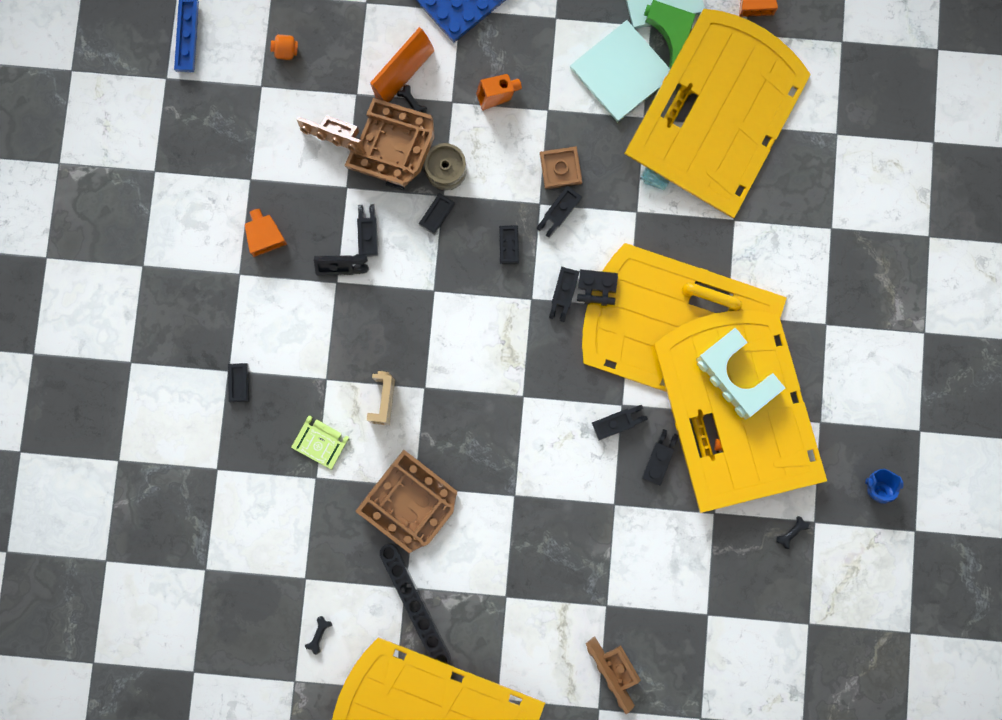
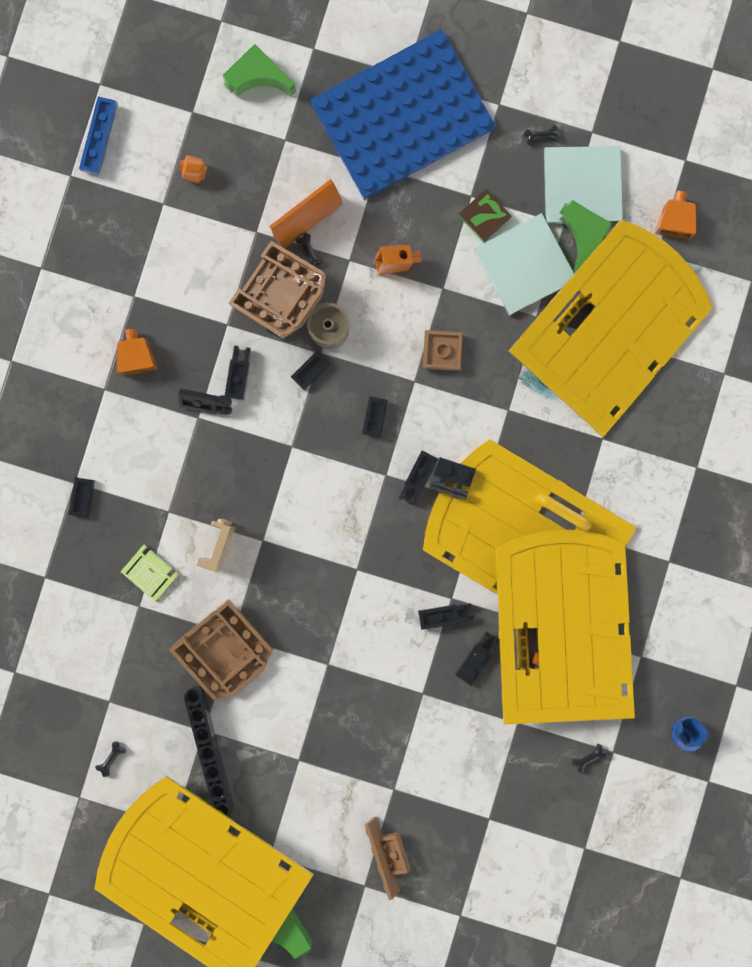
camera: 10 degrees right, 5 degrees up
medium nougat bracket [296,115,365,154] -> none
black hinge [536,186,582,238] -> none
light aqua arch [696,328,785,420] -> none
none -> reddish brown tile [458,189,512,243]

